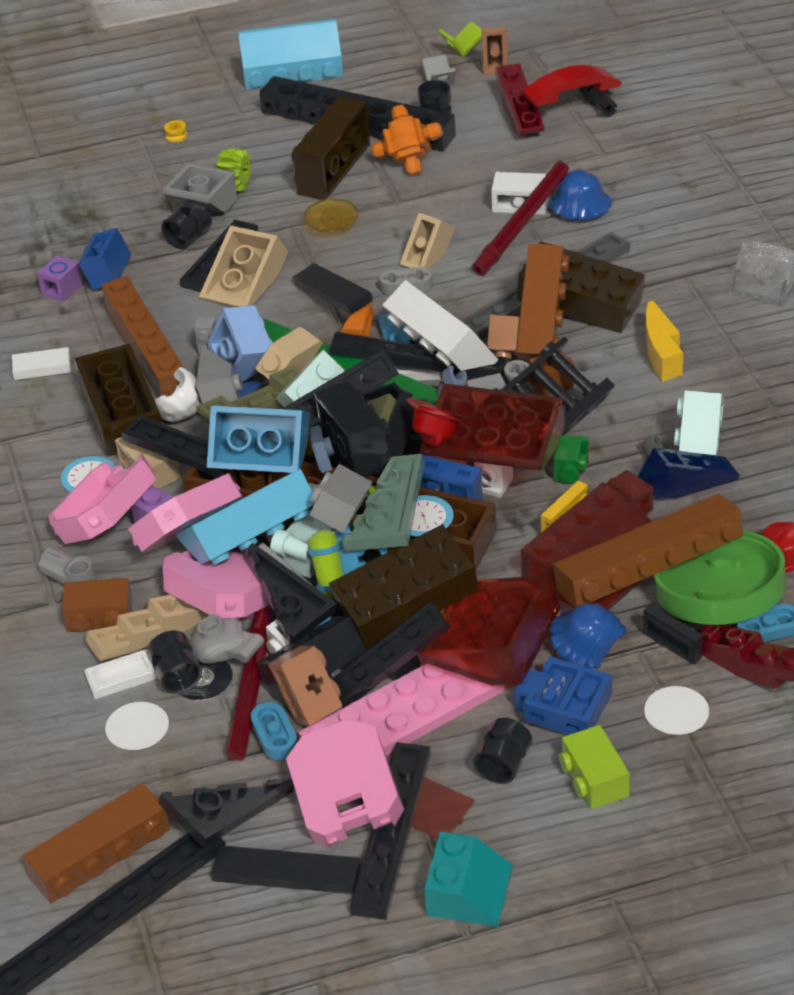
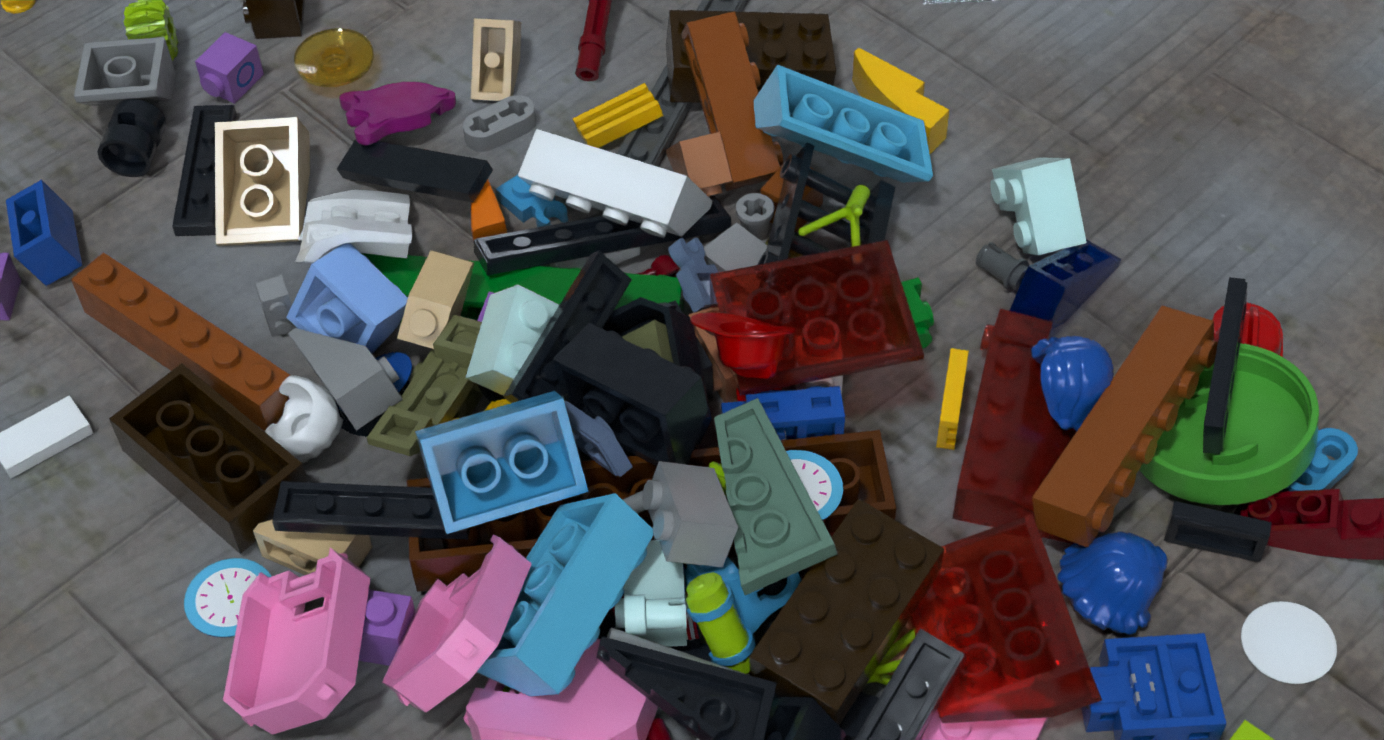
camera: 30 degrees left, 10 degrees up
none -> medium lavender brick [195,32,264,104]
none -> white piece [295,190,412,263]
none -> magenta tile [339,82,456,145]
none -> yellow tile [572,83,664,148]
none -> medium azure slope [753,65,933,183]
none -> lime plant [798,185,870,260]
none -> blue hair [1031,336,1114,432]
none -> black tile [1203,277,1248,455]

